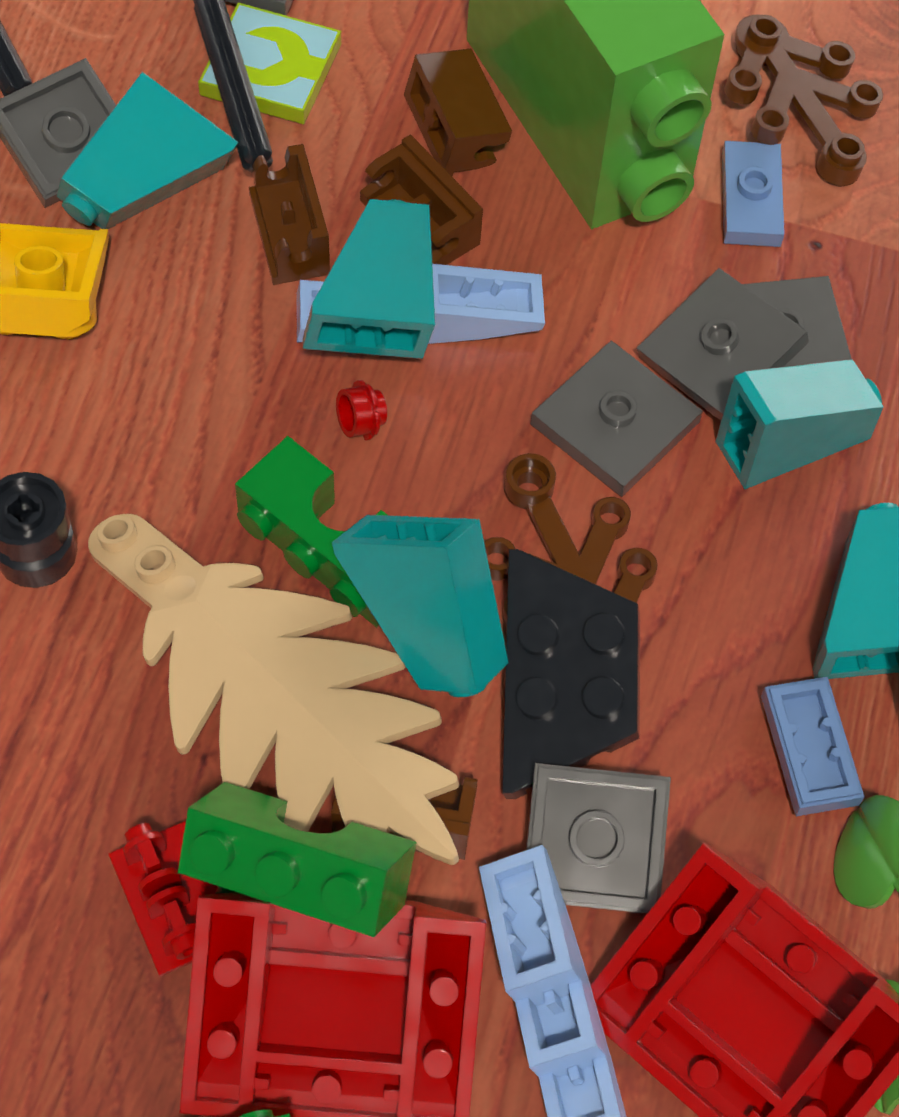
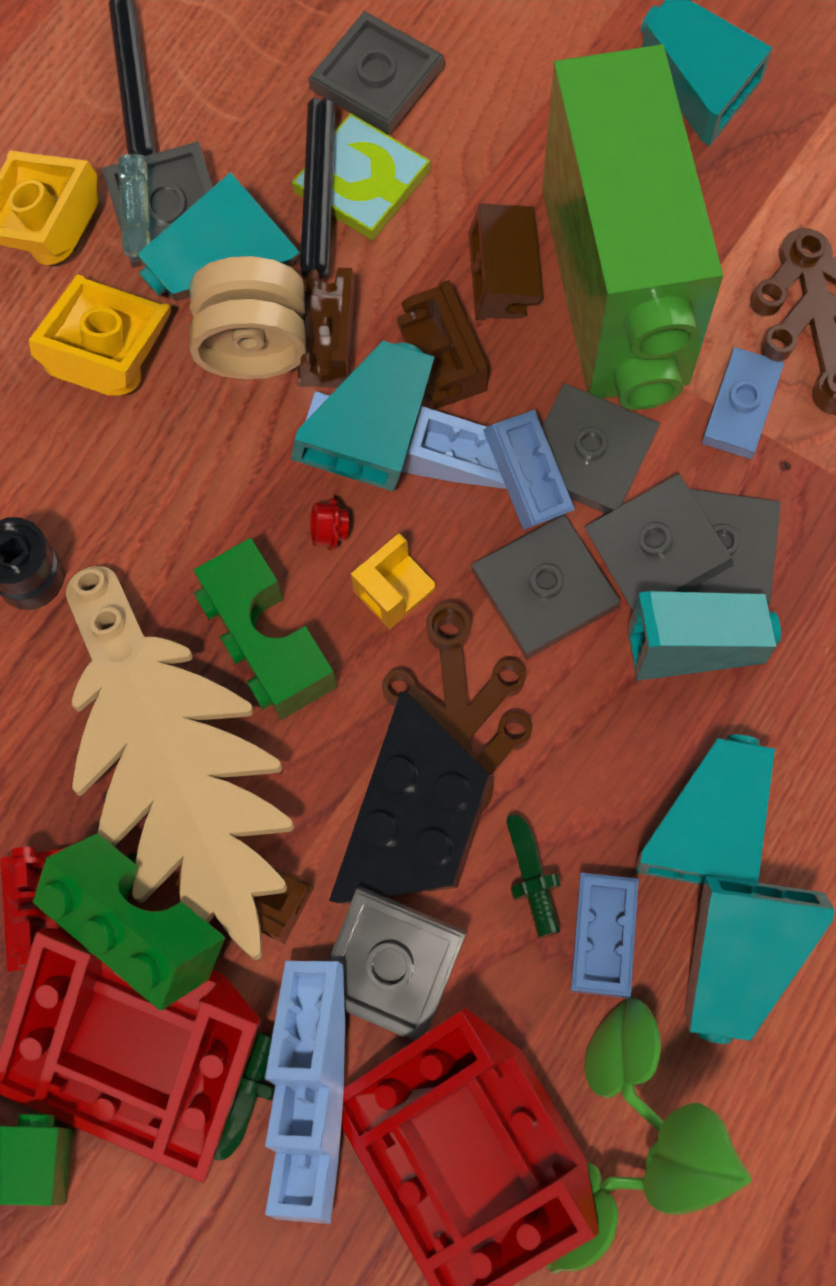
camera: 25 degrees right, 10 degrees up
teal slope [332,515,509,697] -> none
none -> clear light blue axle [118,154,151,257]
none -> tan wheel [190,256,306,380]
none -> dark green piece [214,1031,275,1160]
none -> yellow panel [351,533,435,630]
none -> medium blue plate [483,410,575,530]
none -> dark green piece [506,815,561,938]
none -> dark grey plate [542,383,660,514]

